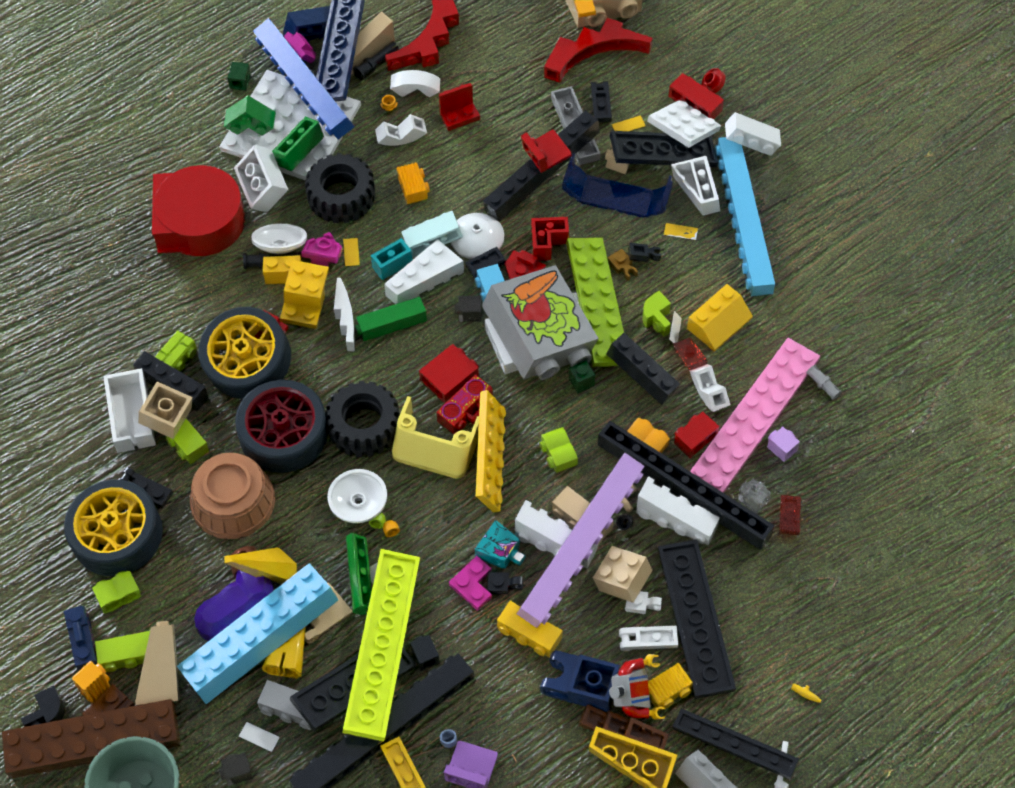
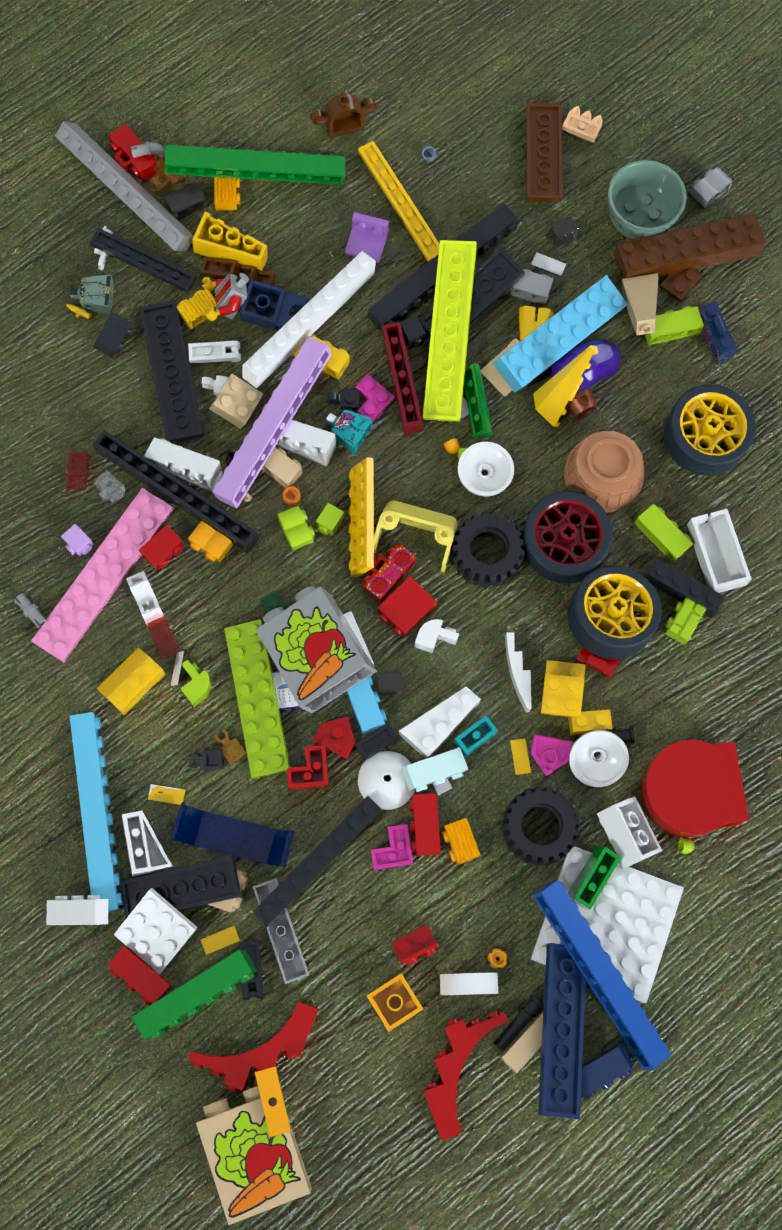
camera: 175 degrees right, 15 degrees up
black brick [21,685,64,727] -> none
light orange brick [71,661,111,704] -> none
lime brick [92,571,141,614] -> none
black plate [118,467,173,509] -> none
tan brick [138,382,192,439] -> none
green brick [223,95,276,136] -> none
dark green brick [227,62,251,91] -> none
dark pink plate [284,32,316,63] -> none
green brick [354,296,427,342] -> none
white brick [375,114,427,146] -> none
sand blue hinge [440,729,457,748] -> none
red bracket [521,130,572,173] -> none
black brick [606,333,680,405] -> none
red plate [702,68,726,93] -> none
none -> sand green torso [70,274,114,314]
none -> black brick [93,312,131,358]
none -> green brick [132,949,257,1040]
none -> white brick [242,251,376,388]
none -> orange tile [282,486,301,506]
none -> lime brick [316,503,345,536]
none -> light orange brick [367,973,423,1032]
none -> dark pink plate [371,824,413,870]
none -> dark red brick [382,322,423,435]
none -> red brick [409,793,441,857]
none -> white brick [415,619,459,653]

